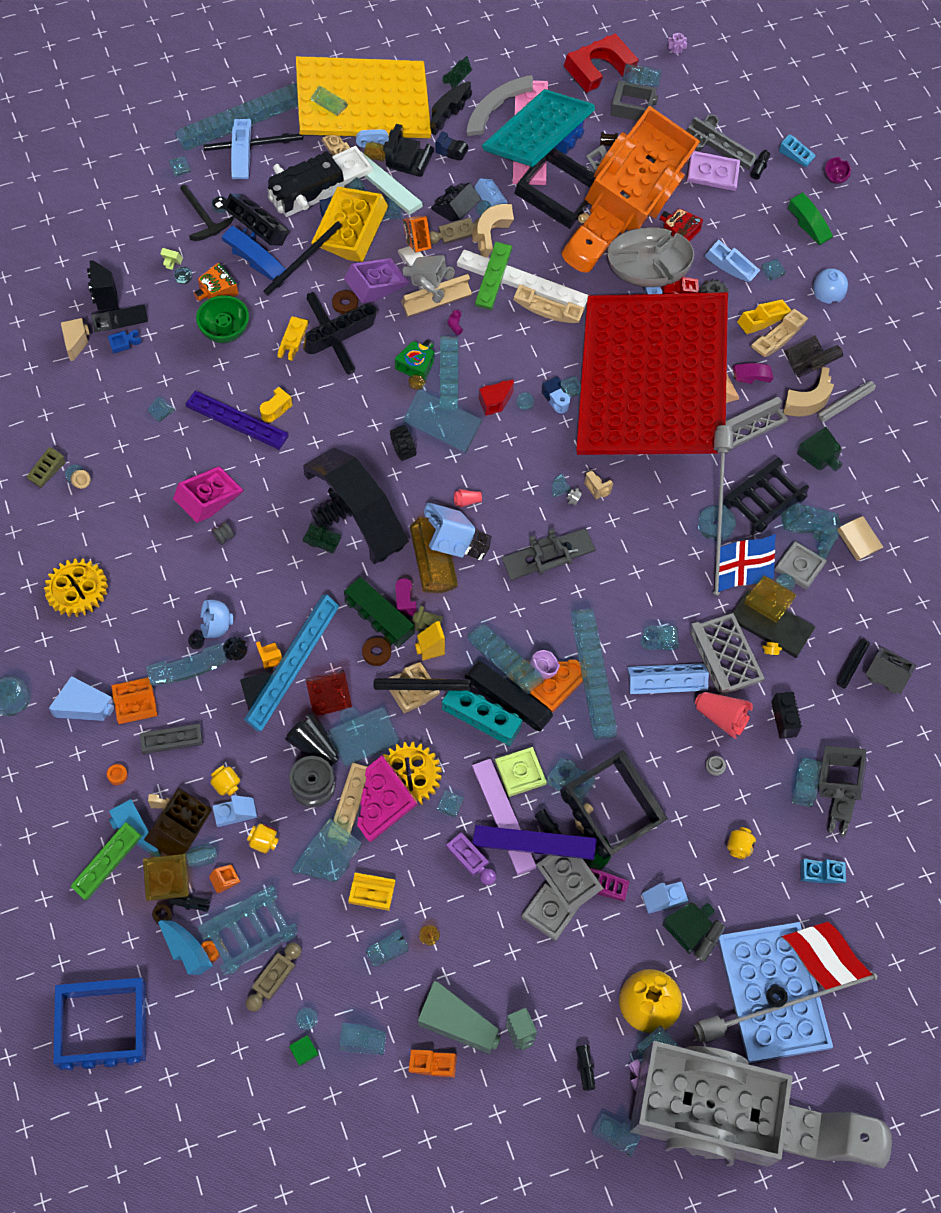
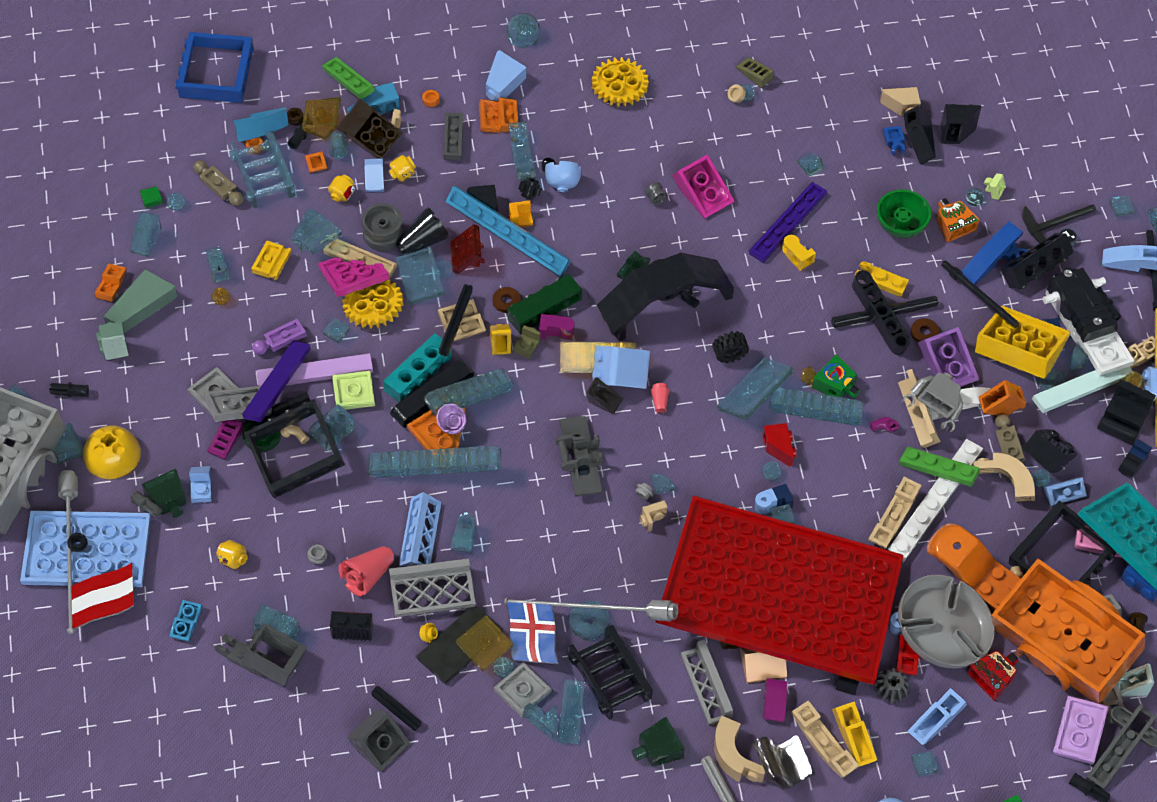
camera: 100 degrees right, 5 degrees down
tan slope [837,516,883,561] -> none

